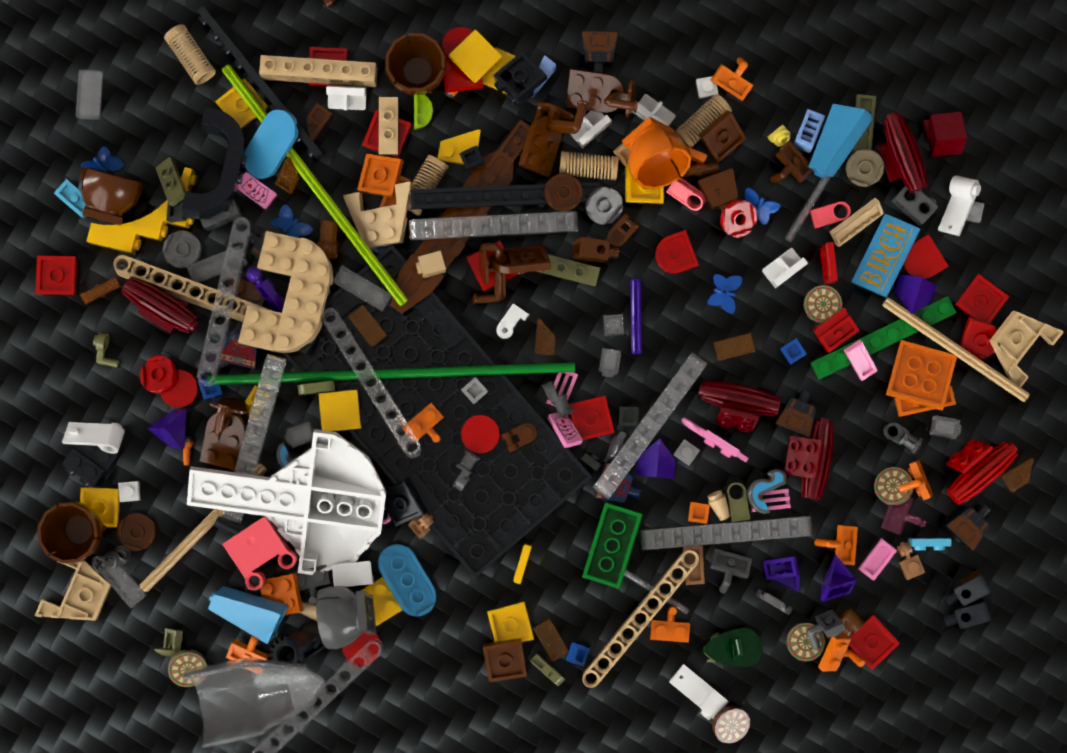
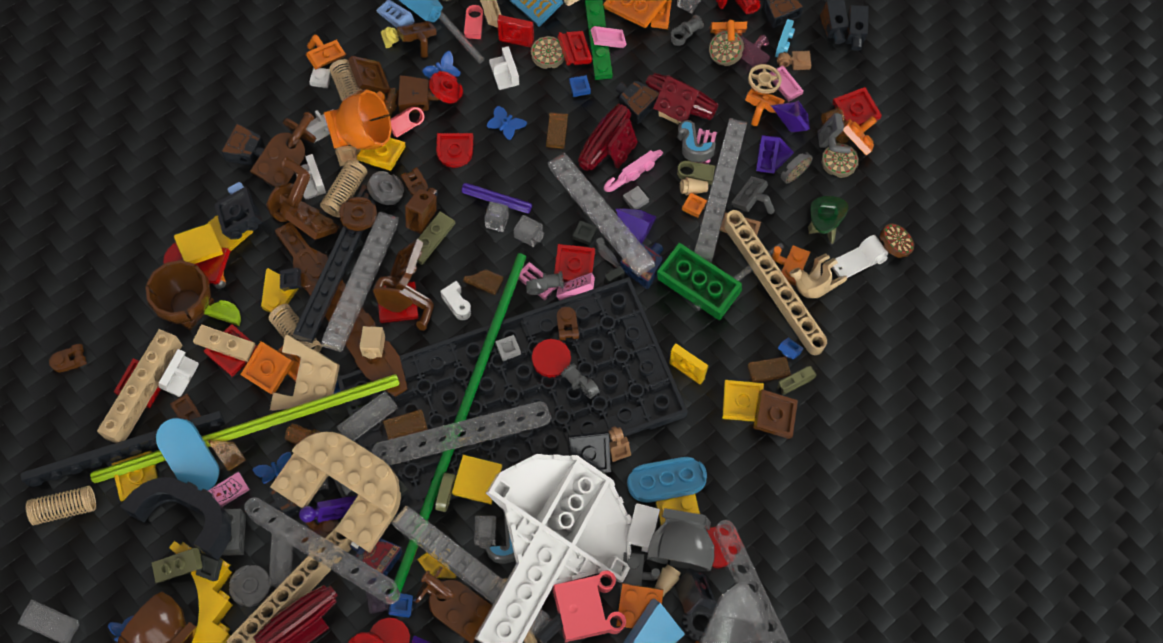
camera: 70 degrees left, 20 degrees down
orange plate [402,403,444,443] -> none
none -> tan wheel [748,64,782,94]
none -> tan piece [790,253,847,298]

